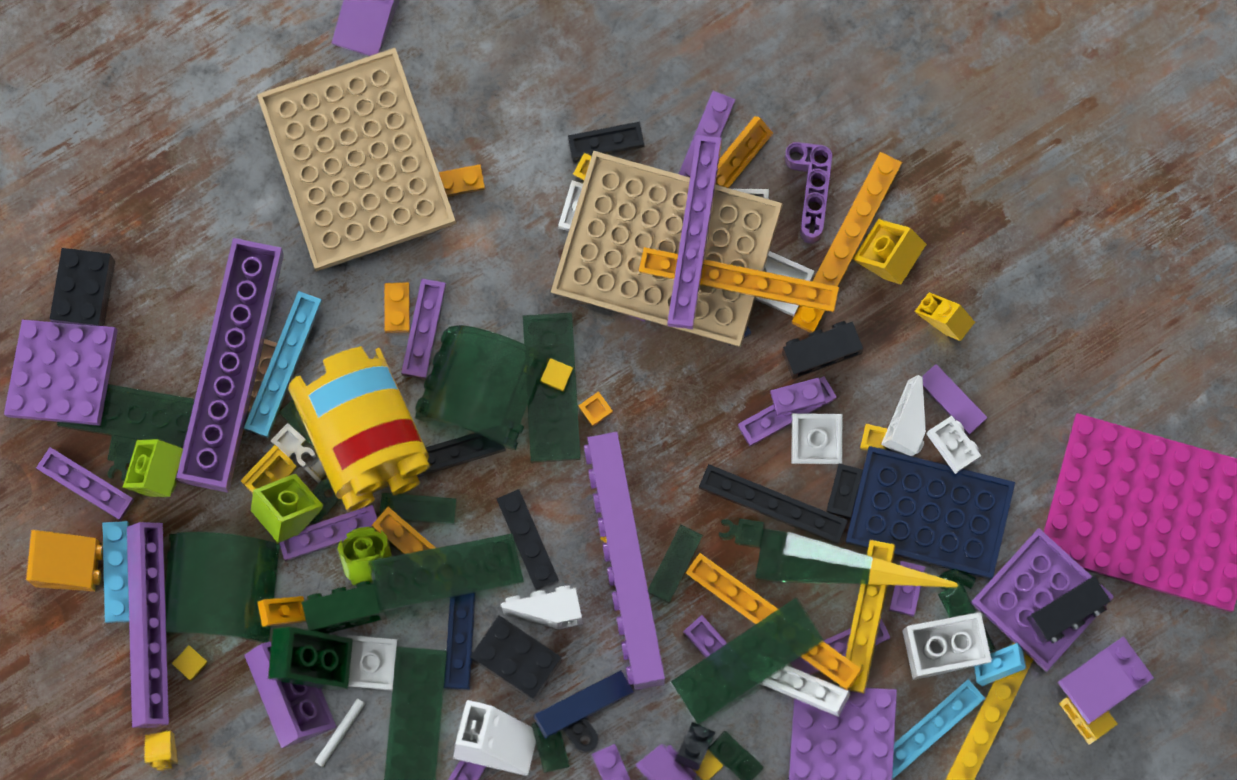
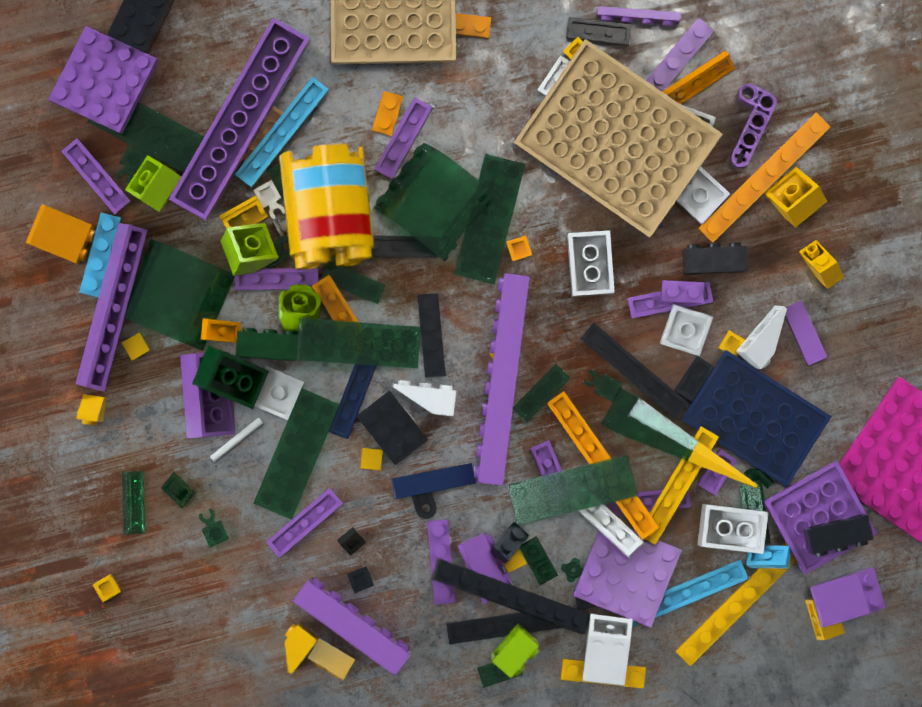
camera: 10 degrees right, 10 degrees up
white slope [453,700,539,776] -> none
clear green plate [531,722,570,773] -> none
yellow tile [540,358,573,392] -> none
light orange plate [639,247,840,313] -> none
medium lavender plate [667,135,722,329] -> none
white bracket [926,416,981,474] -> none
none -> yellow tile [360,448,383,471]
none -> clear green plate [561,558,584,582]
none -> white brick [567,230,615,297]
none -> medium lavender plate [596,6,681,27]

